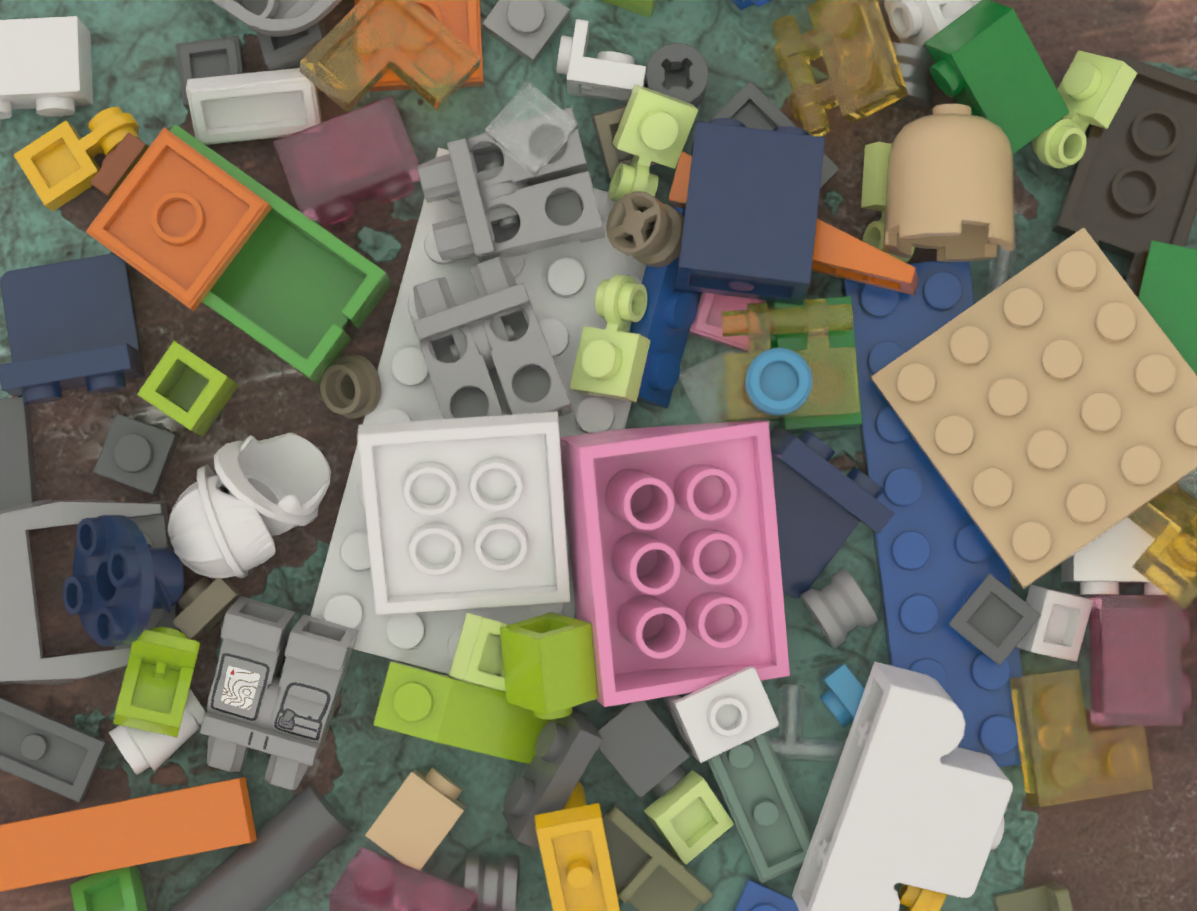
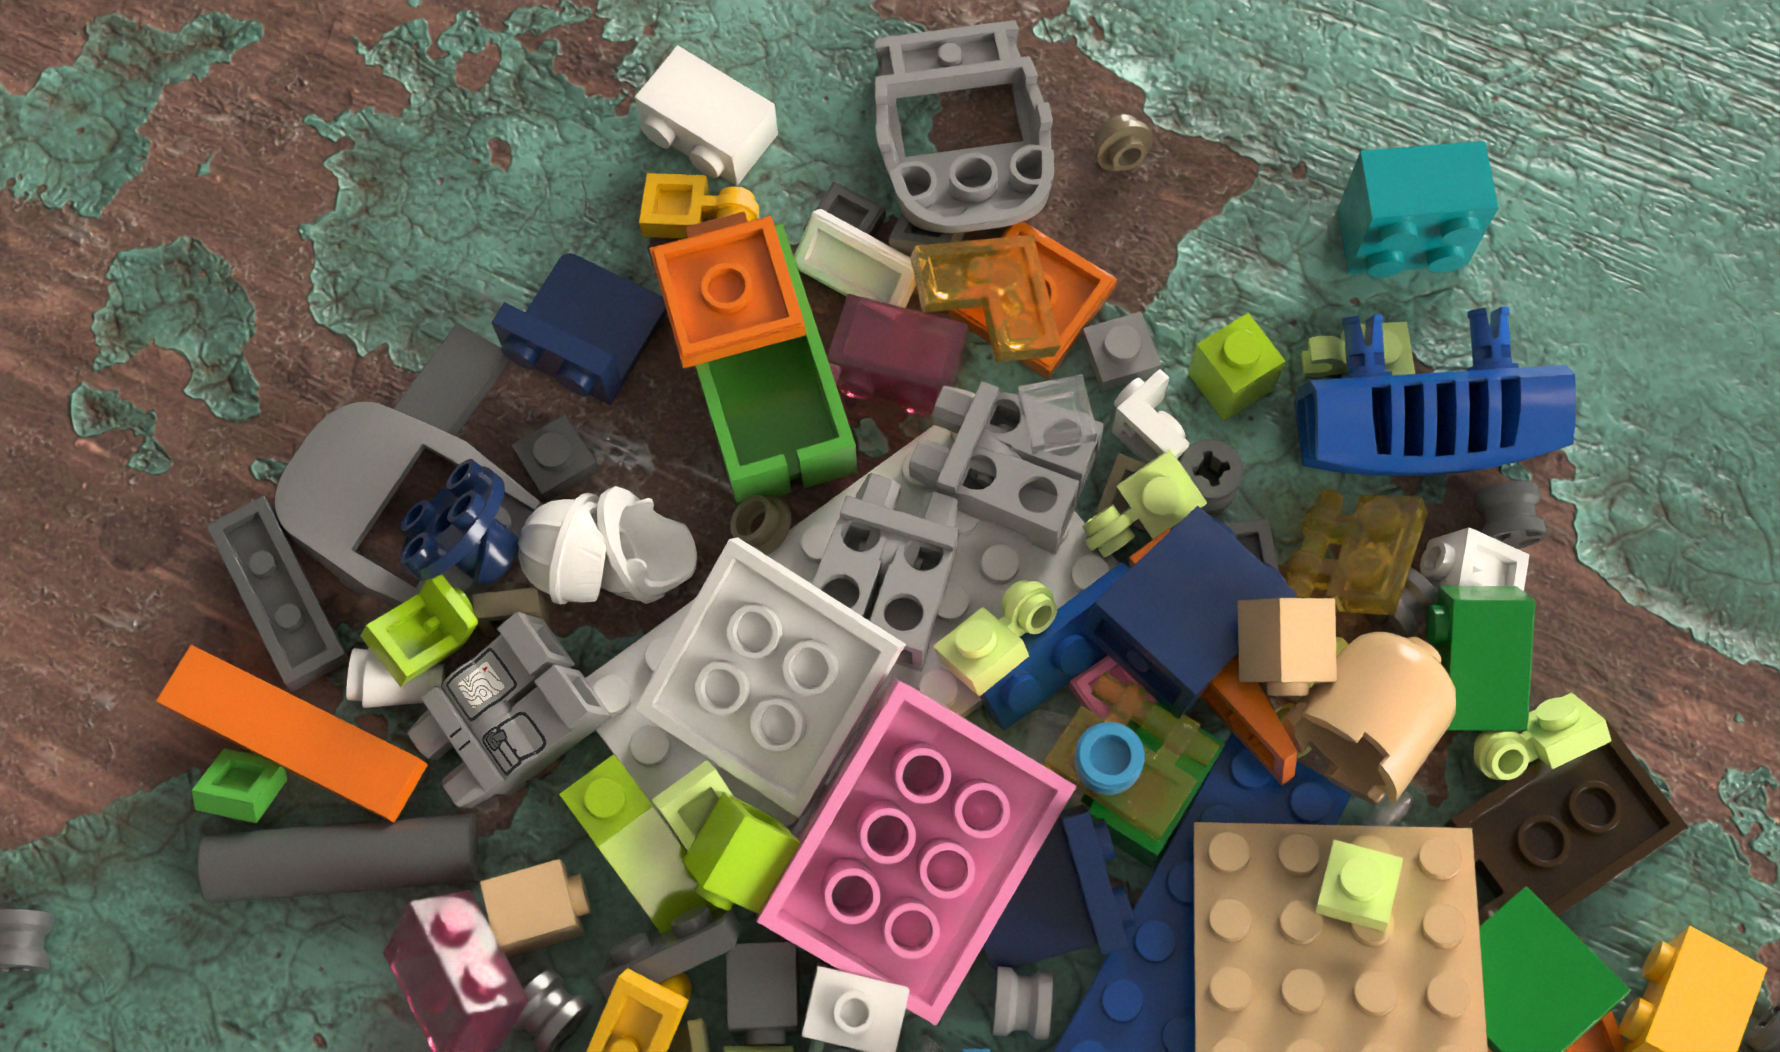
camera: 40 degrees right, 15 degrees down
lime brick [137,341,239,437] -> none
dark tan wheel [606,191,684,268] -> none
none -> tan brick [1237,598,1337,696]
none -> yellowish green plate [1315,839,1403,932]

